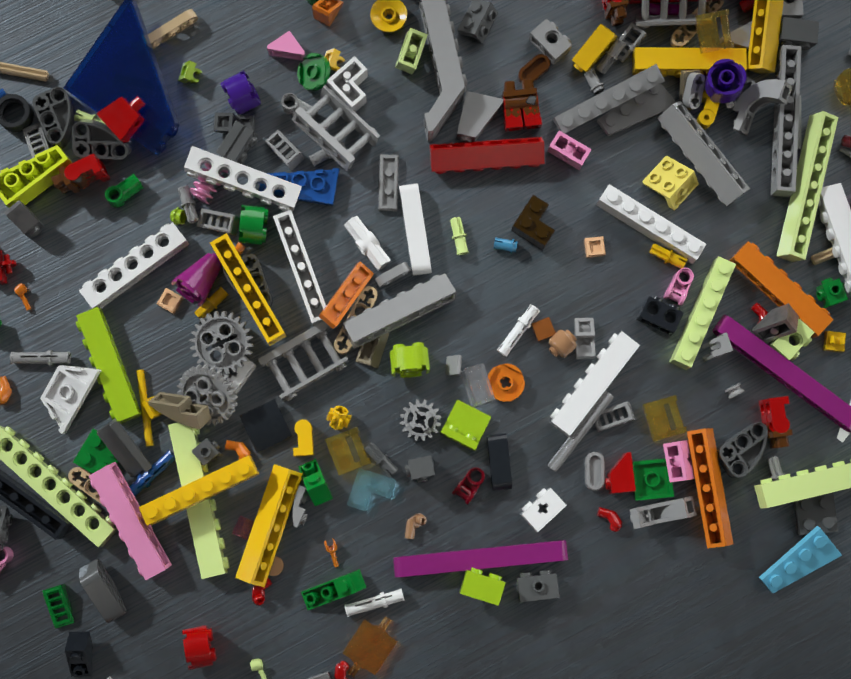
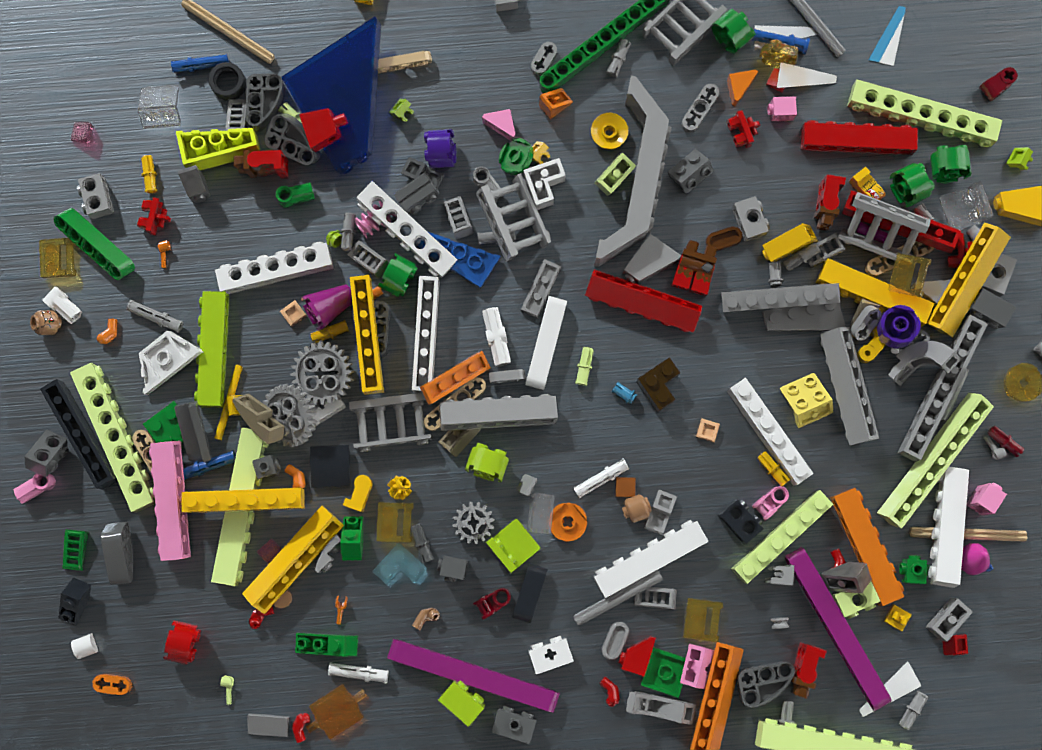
camera: 30 degrees right, 0 degrees up
bright pink brick [547,130,592,170] -> none

